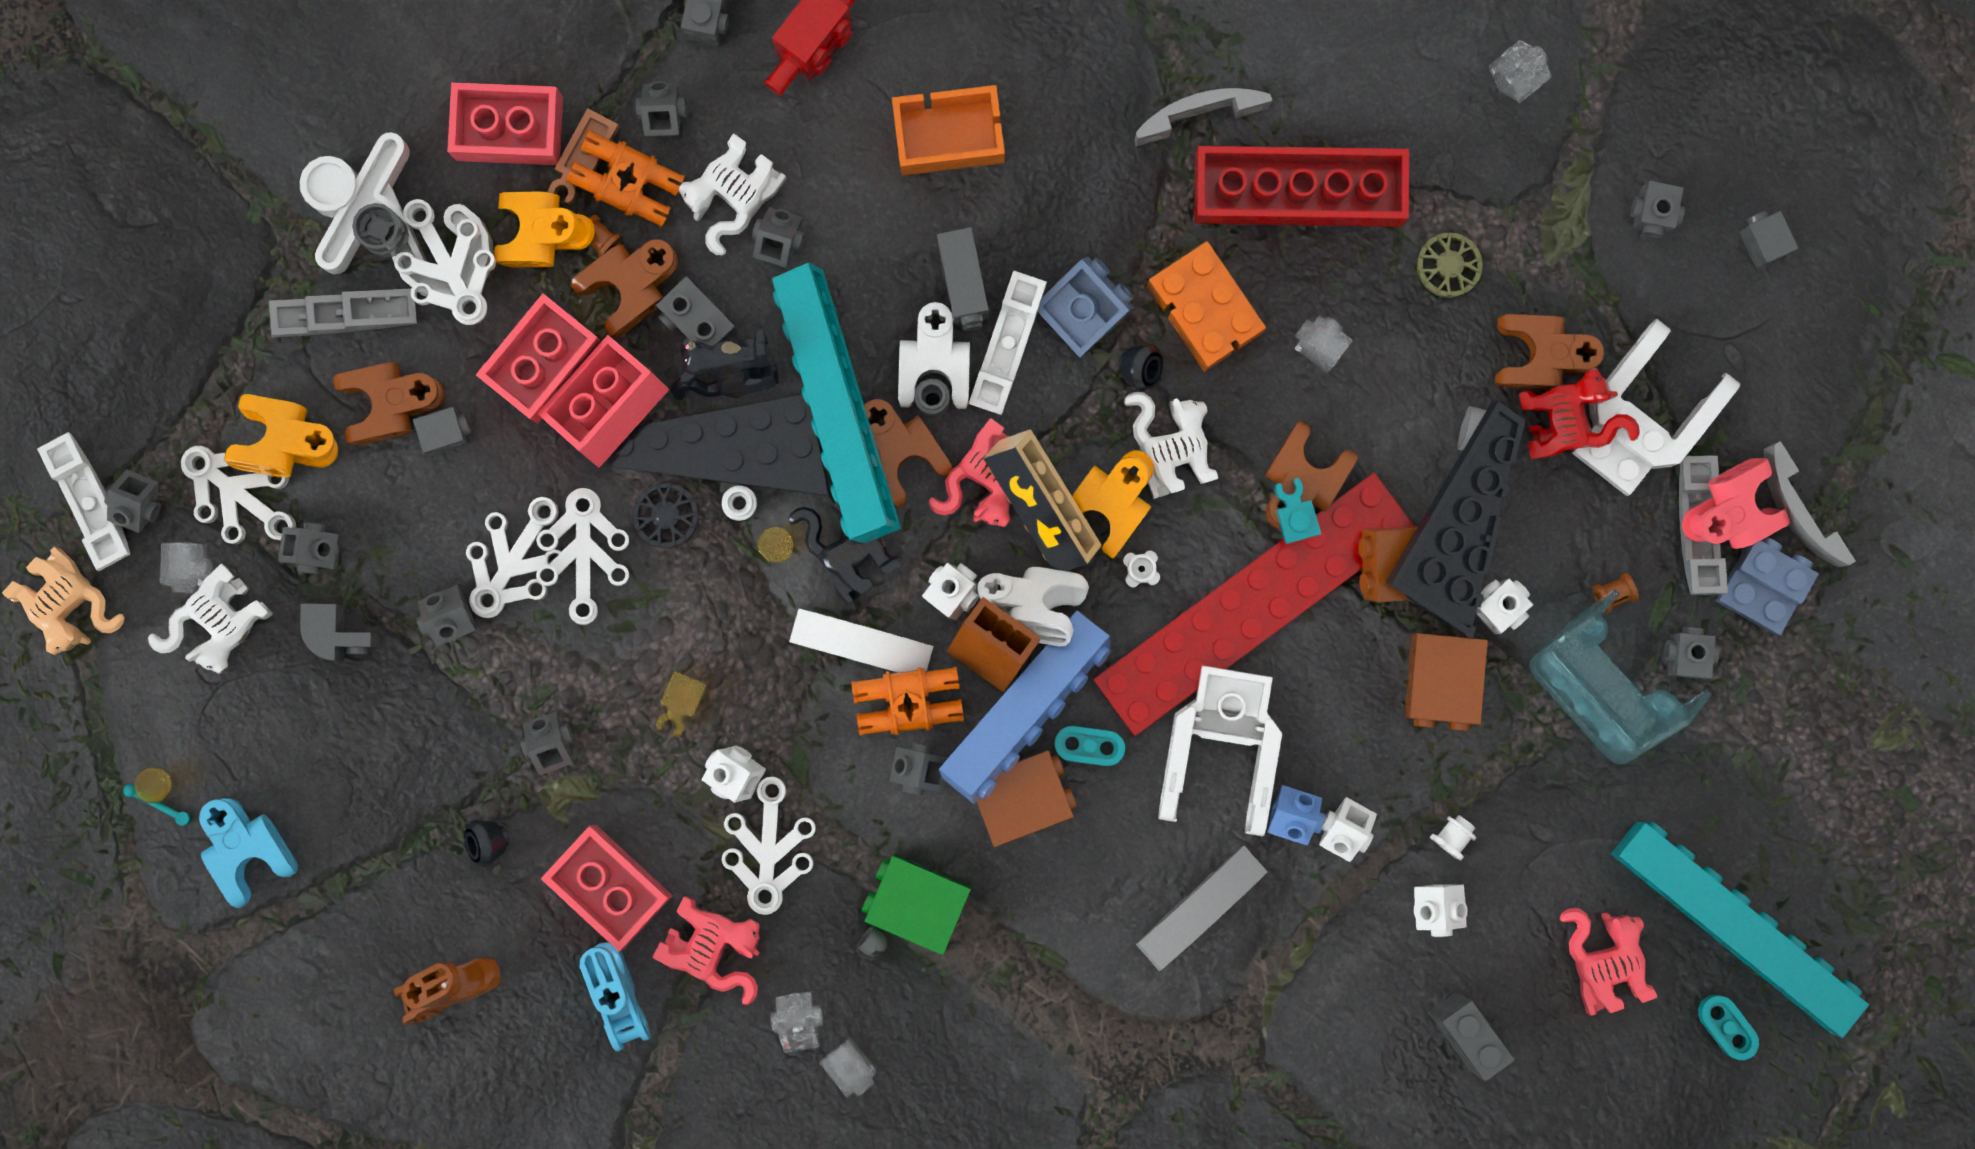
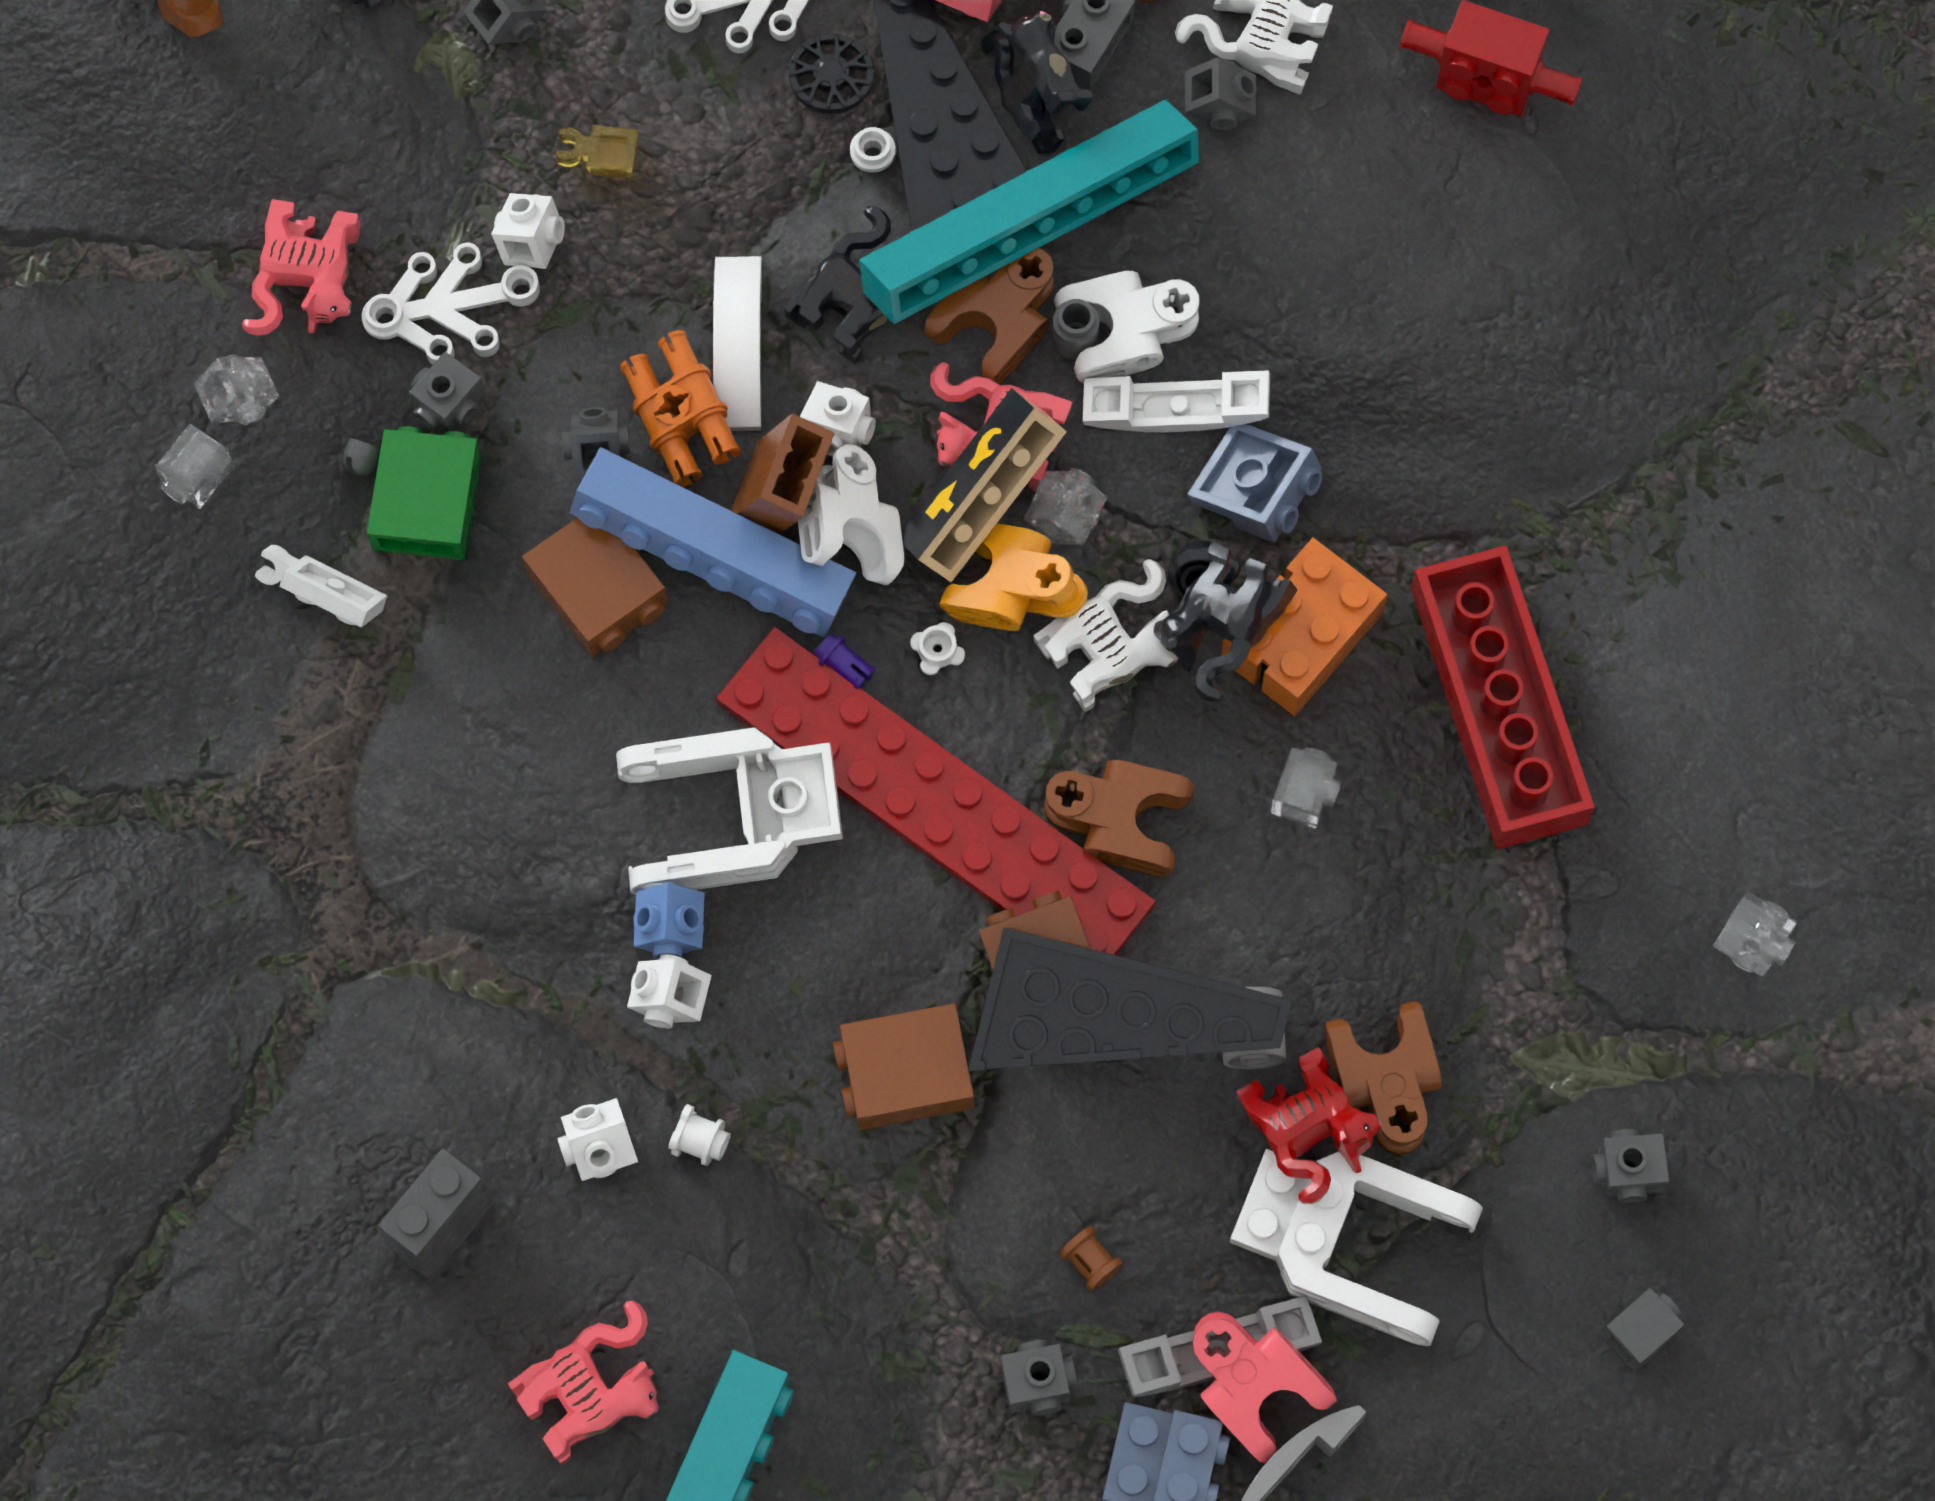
camera: 75 degrees right, 15 degrees down
coral brick [541,824,673,952] -> none
medium azure piece [580,942,651,1052] -> none
clear yellow plate [758,527,793,562] -> none
orange piece [892,85,1005,176] -> none
dark grey brick [937,227,989,332] -> none
teal plate [1054,726,1125,766] -> none
light grey slope [1134,88,1272,147] -> none
light grey slope [1136,846,1267,971] -> none
teal plate [1274,478,1321,545] -> none
olive wheel [1417,232,1483,298] -> none
white brick [1476,579,1533,634] -> none
clear light blue windscreen [1529,589,1711,764] -> none
none -> white plate [255,545,387,628]
none -> dark grey brick [409,352,486,432]
none -> dark purple pin [814,633,876,689]
none -> clear brick [1023,468,1108,545]
none -> black animal [1153,542,1298,702]

